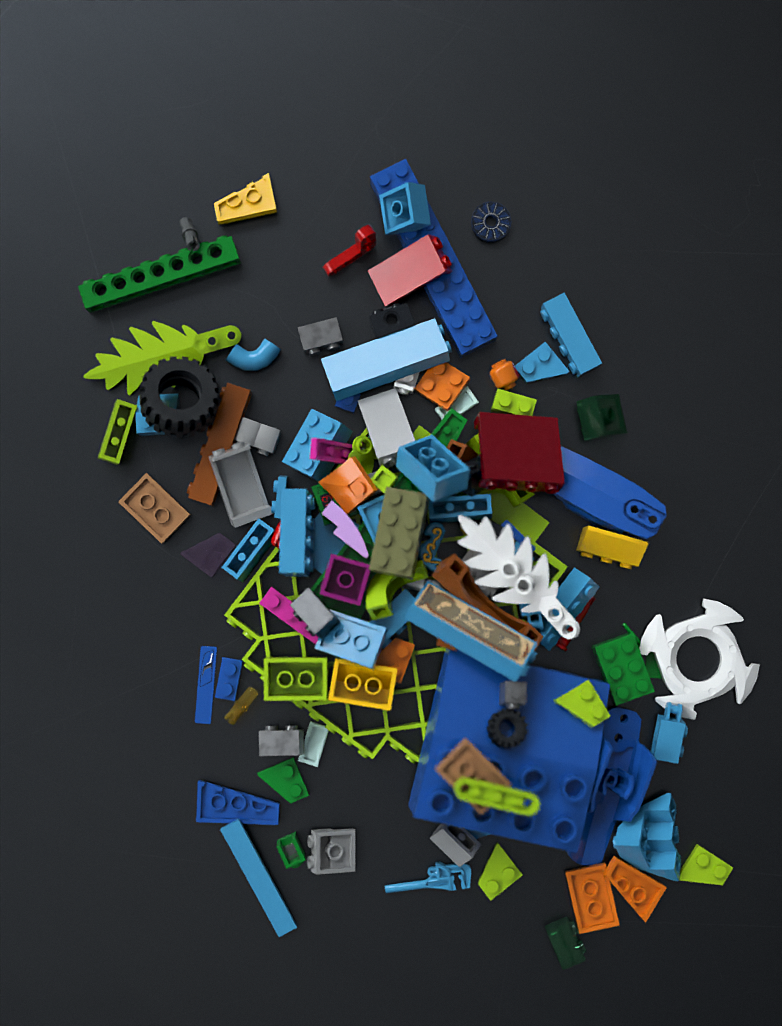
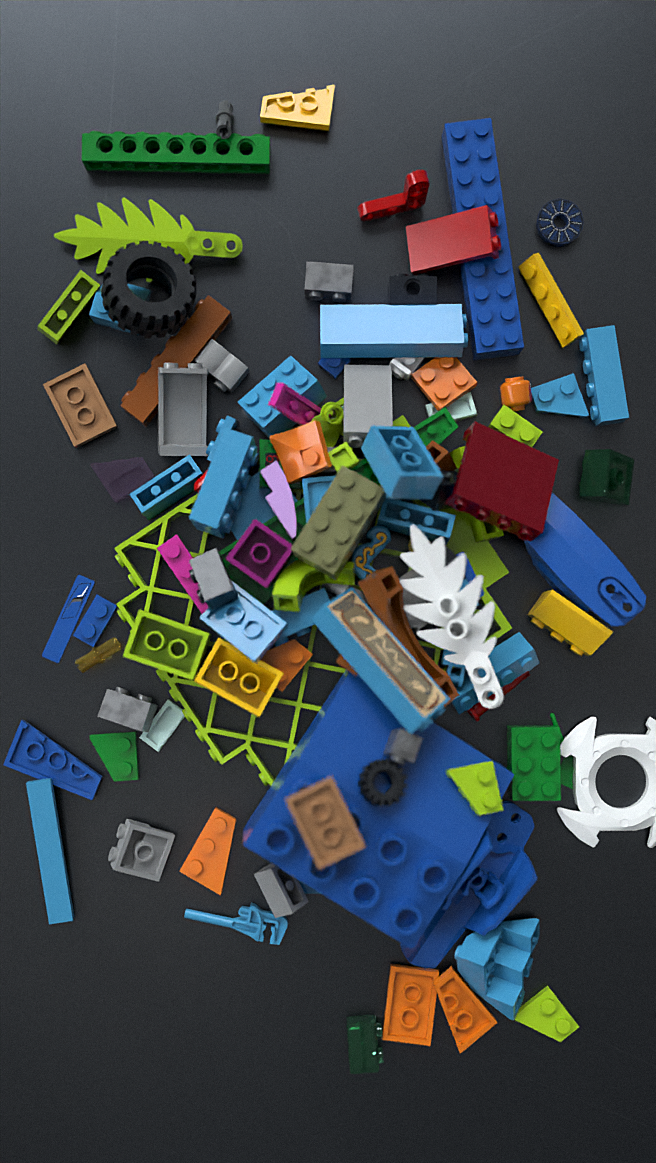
camera: 15 degrees right, 0 degrees up
dark azure cylinder [226,339,281,371] -> none
green window [276,831,306,869] -> none
dark azure slope [379,182,431,235] -> none
lime plate [454,777,540,816] -> none
lime wing [477,842,523,901] -> none
dark azure brick [651,702,688,763] -> none
none -> orange wing [179,807,236,895]
none -> yellow plate [518,253,584,347]

